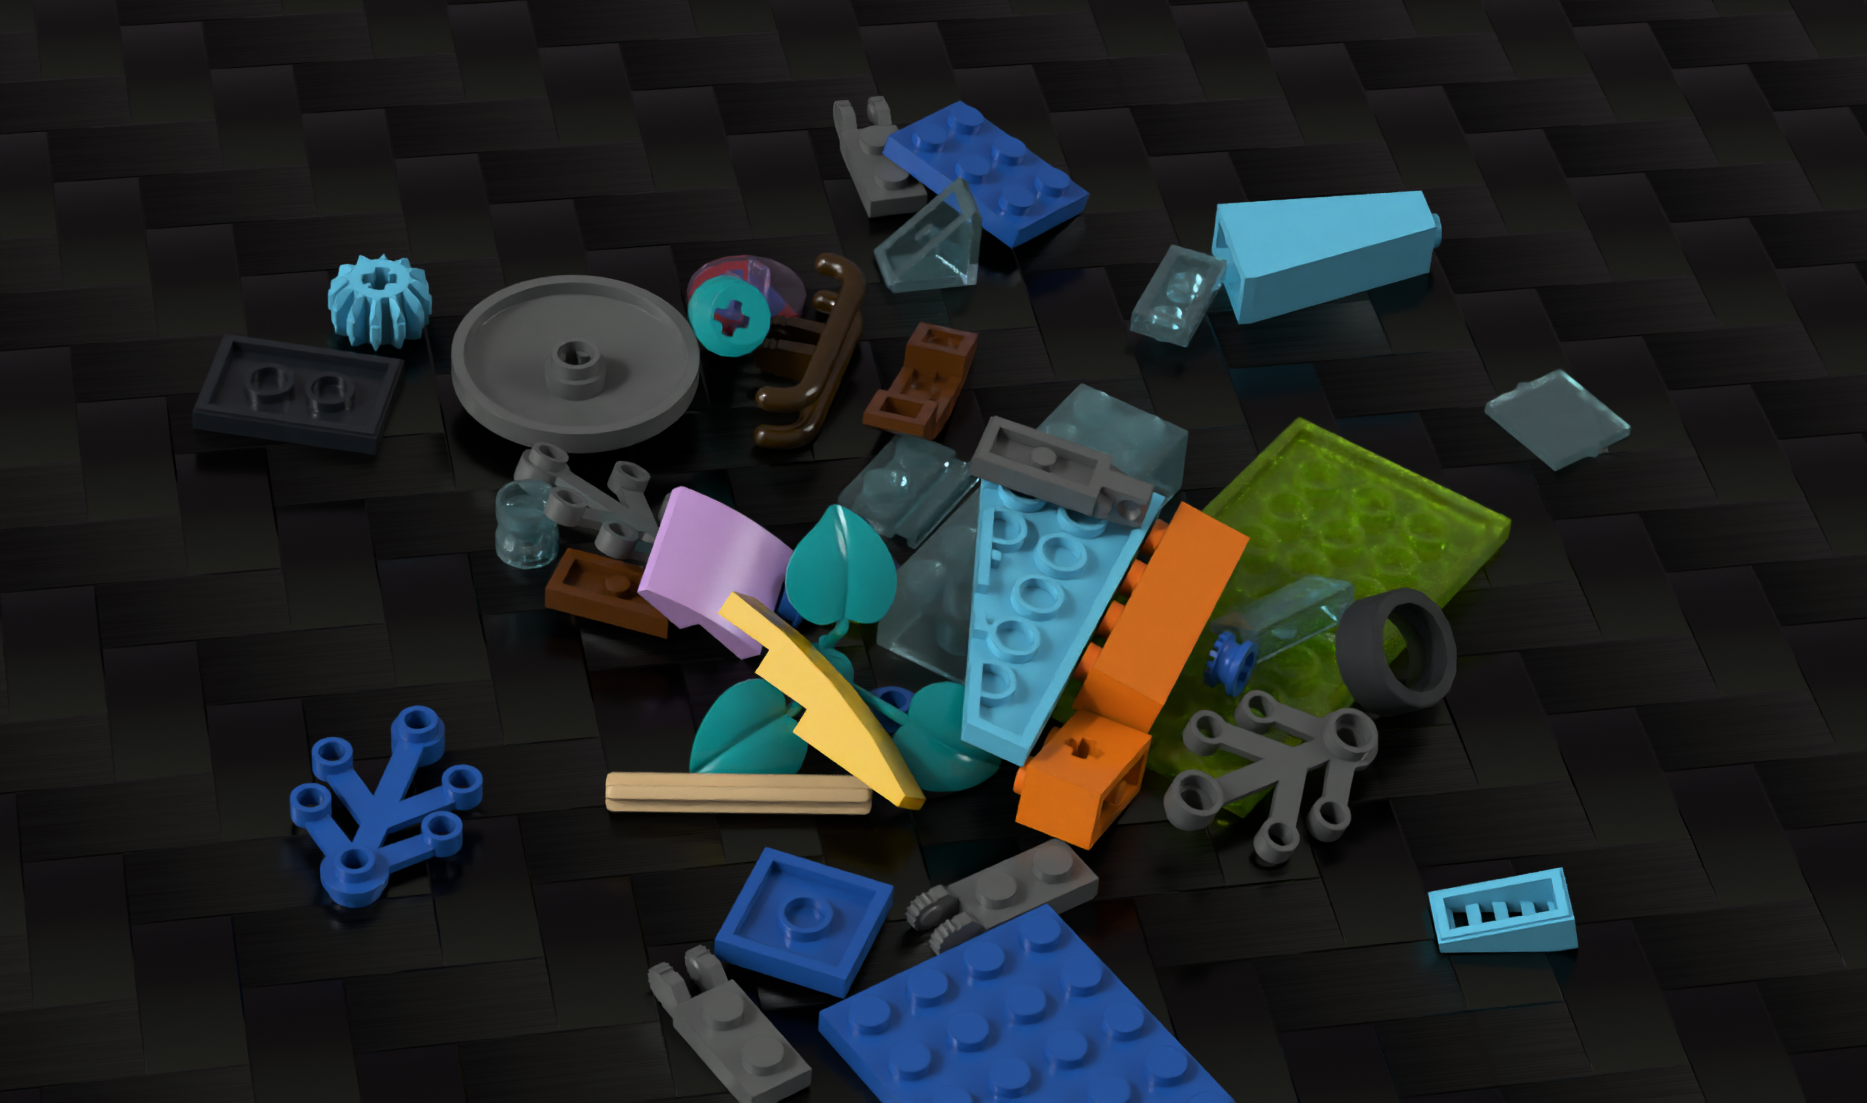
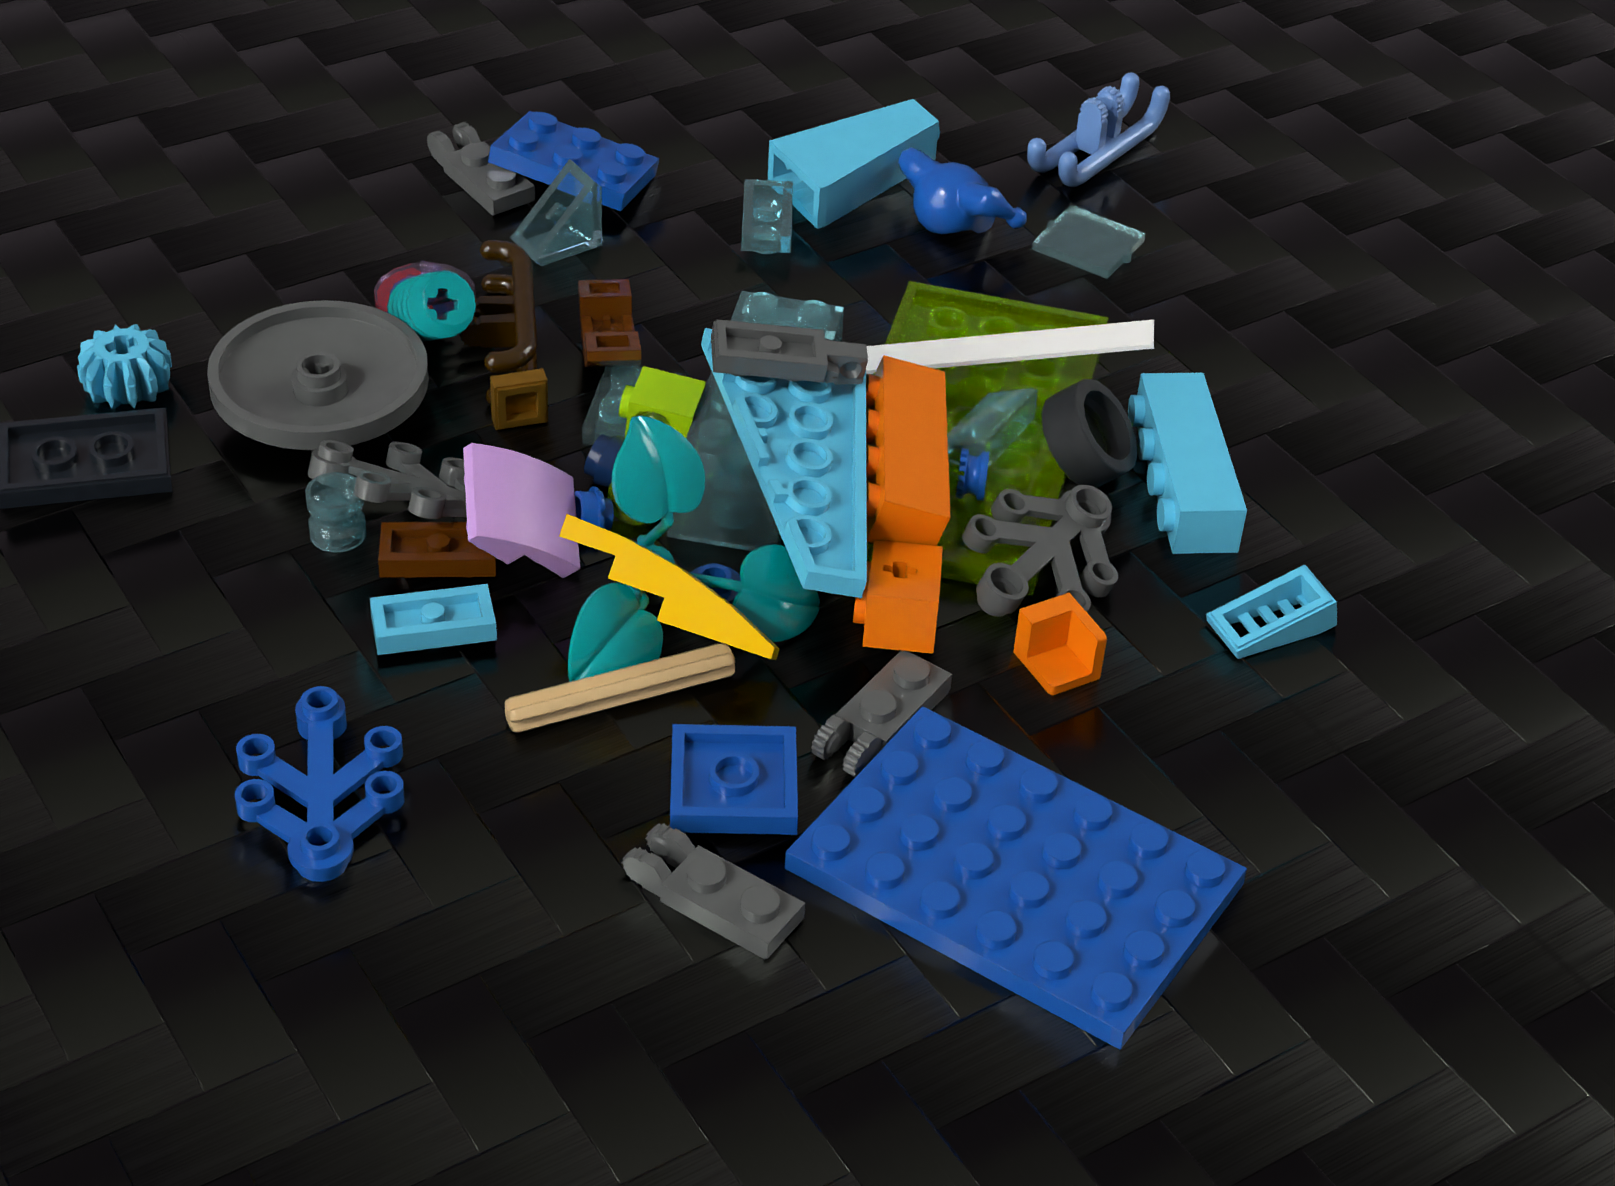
camera: 20 degrees left, 0 degrees up
none -> medium azure plate [370,584,497,655]
none -> pearl gold tile [490,368,548,430]
none -> lime brick [619,366,706,444]
none -> white piece [866,320,1154,375]
none -> blue piece [898,147,1027,234]
none -> orange panel [1013,592,1107,695]
none -> medium blue piece [1027,72,1170,187]
none -> medium azure brick [1128,373,1247,554]

